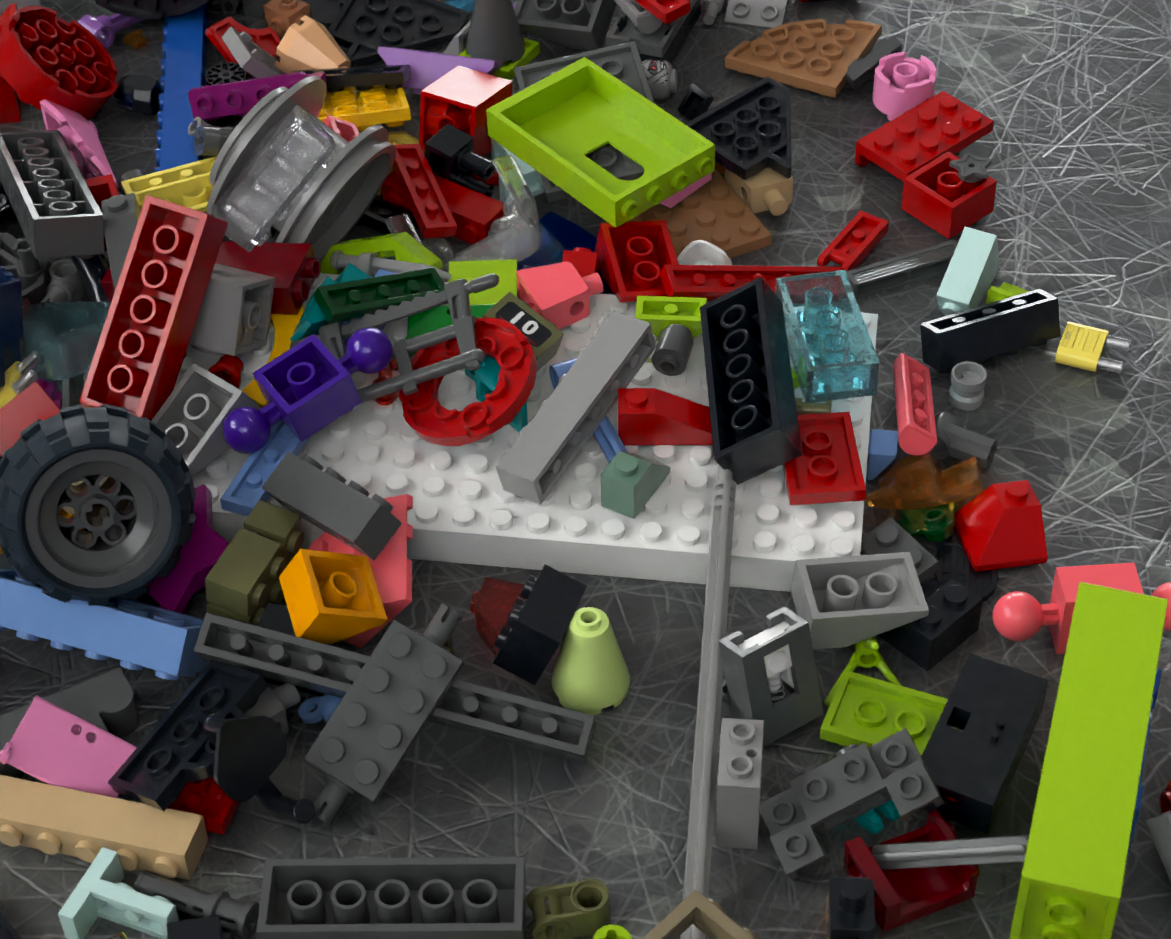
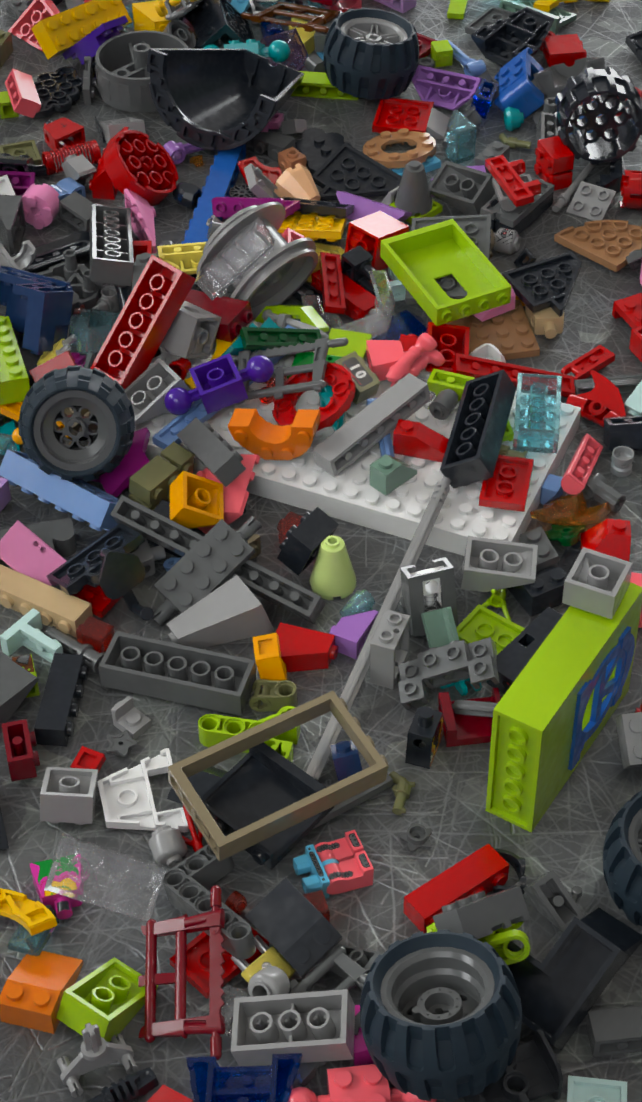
camera: 15 degrees right, 0 degrees up
none -> clear red brick [76,616,115,653]
none -> light grey slope [166,575,274,649]
none -> orange brick [228,408,320,460]
none -> light orange slope [252,633,287,687]
none -> red slope [275,622,338,672]
none -> medium lavender slope [329,610,378,659]
none -> clear light blue cone [339,589,375,617]
none -> coral piece [386,333,445,387]
none -> sand green panel [421,607,459,648]
none -> light grey slope [562,547,633,619]
none -> red pin [566,370,626,428]

